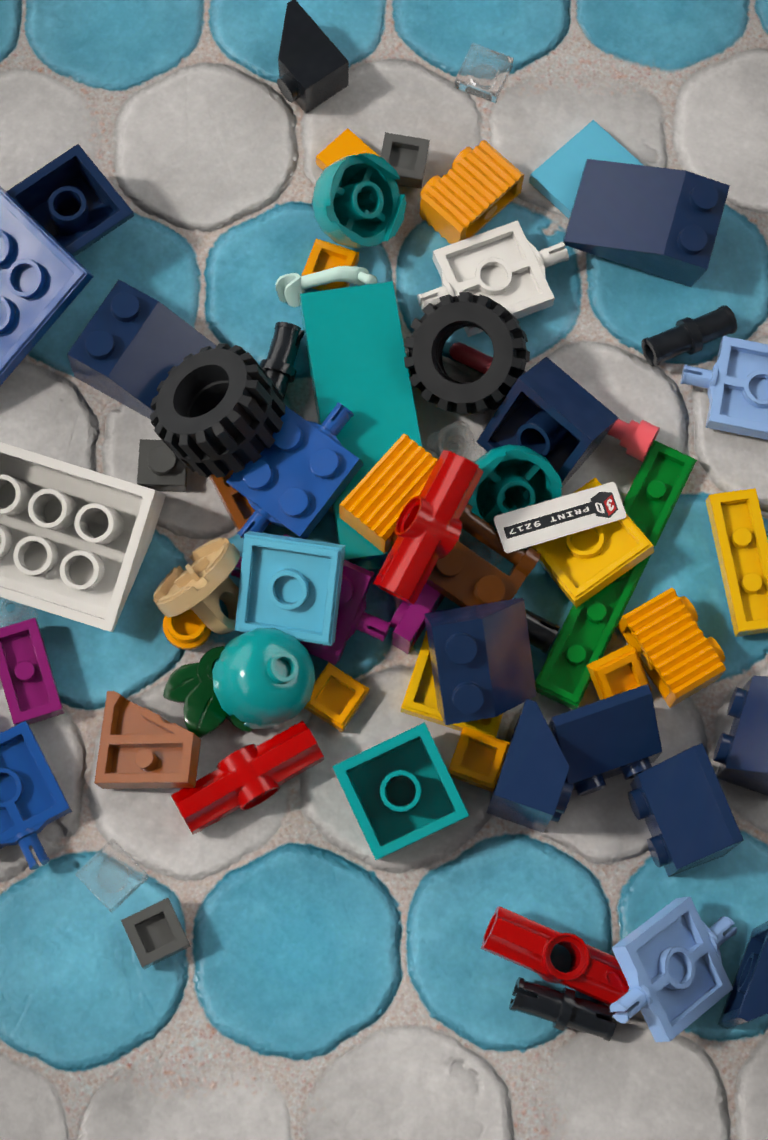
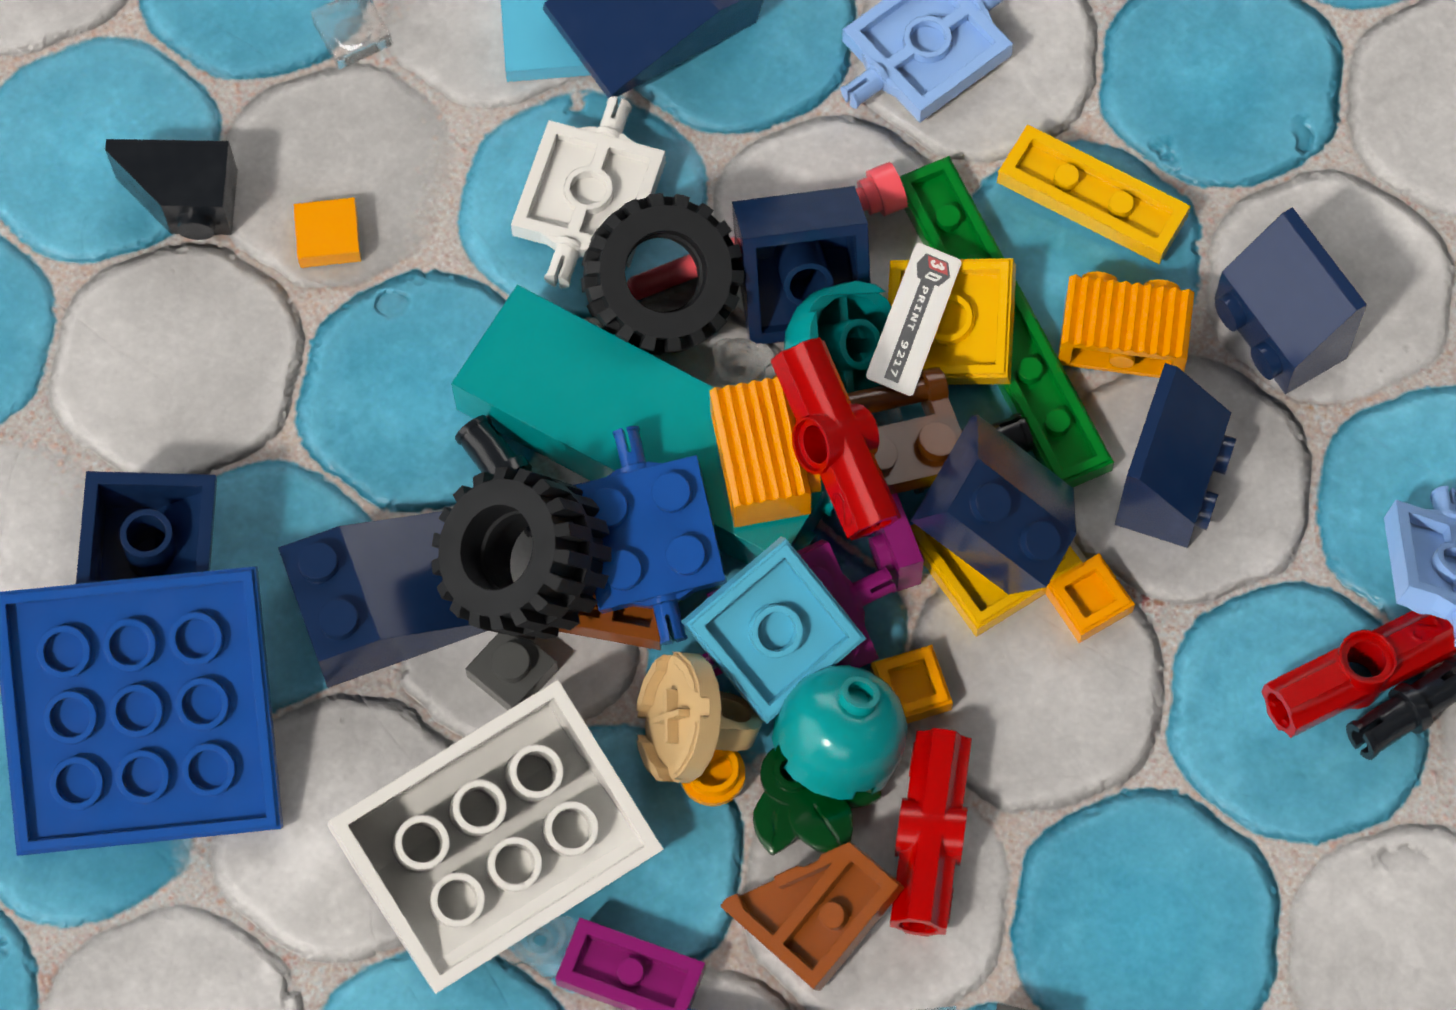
camera: 45 degrees left, 5 degrees down
light aqua piece [275,266,377,308] -> none
light orange tile [301,238,359,291] -> none
teal cylinder [312,153,406,248] -> none
teal brick [332,722,469,860] -> none
dark grey plate [380,132,430,188] -> none
light orange brick [419,140,524,244] -> none
dark blue slope [486,698,574,833] -> none
light orange tile [586,644,652,700] -> none
dark blue slope [628,743,744,877] -> none
black pin [641,305,737,366] -> none

